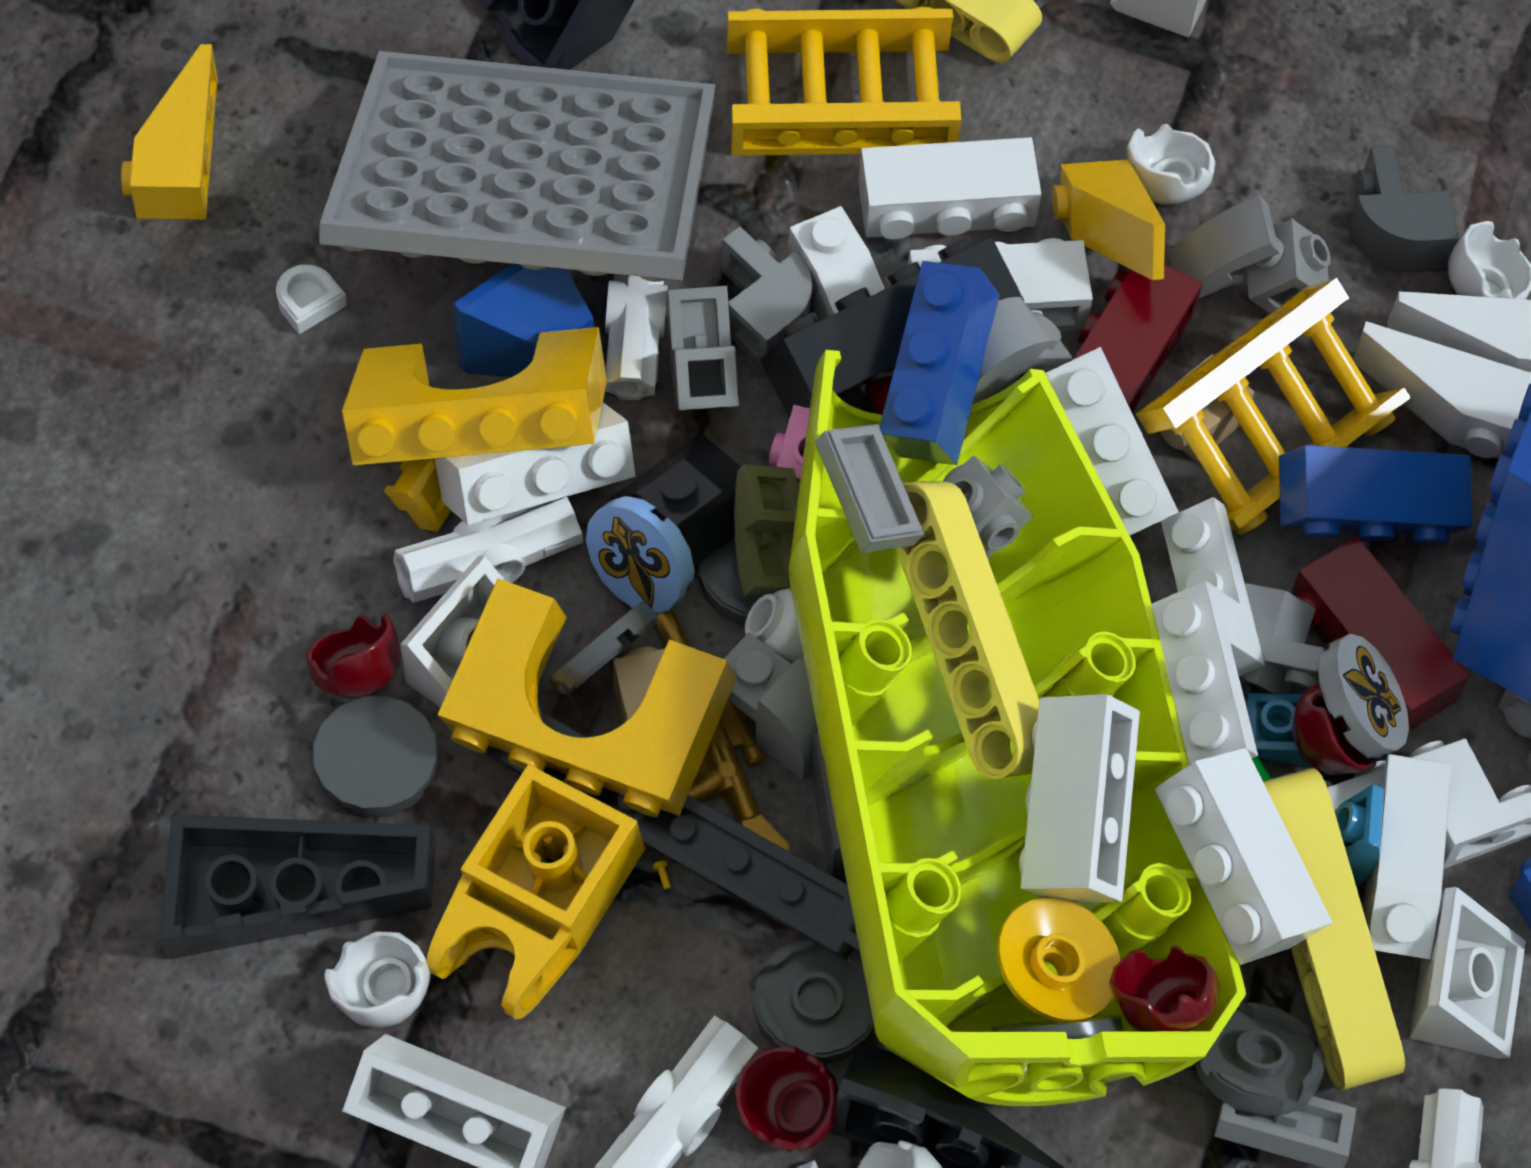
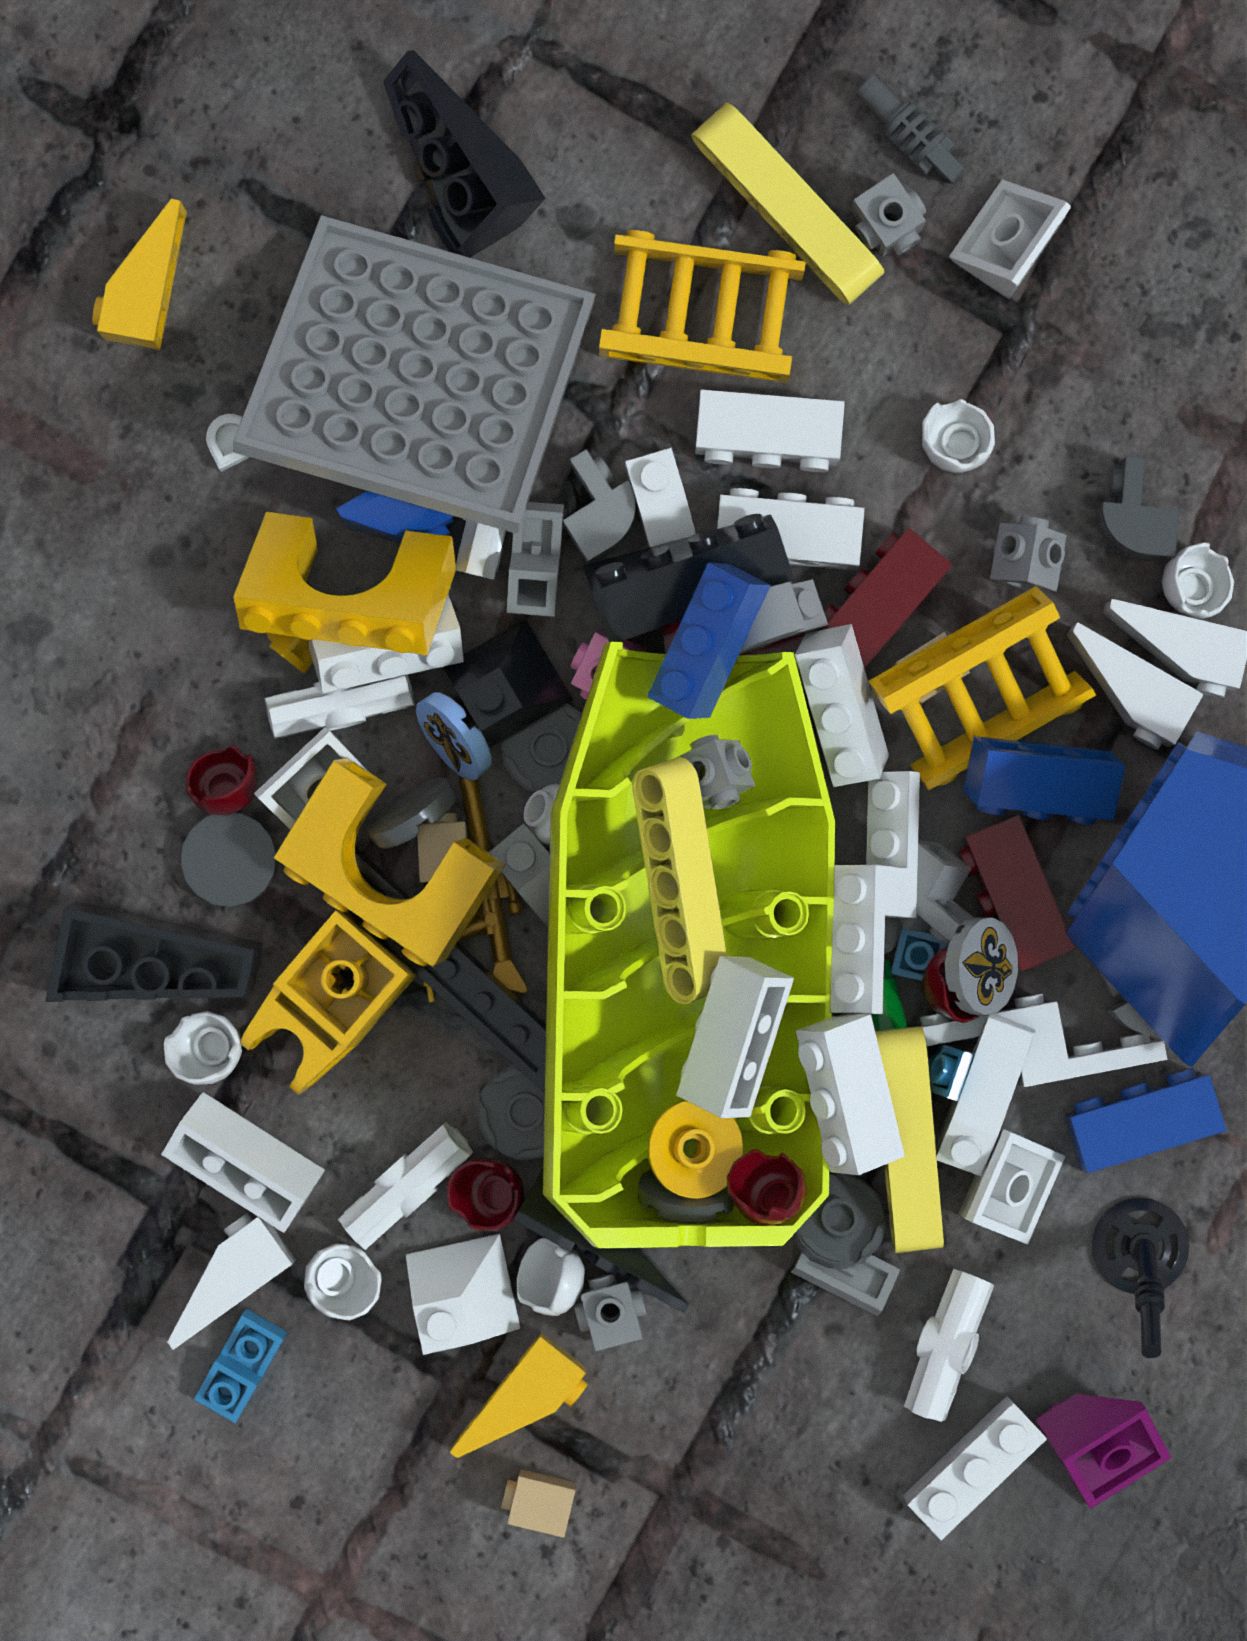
camera: 15 degrees right, 25 degrees up
olive slope [734,464,799,597] -> none
light grey tile [815,424,924,553] -> none
yellow slope [1051,159,1165,280] -> none
light grey slope [1168,195,1279,298] -> none

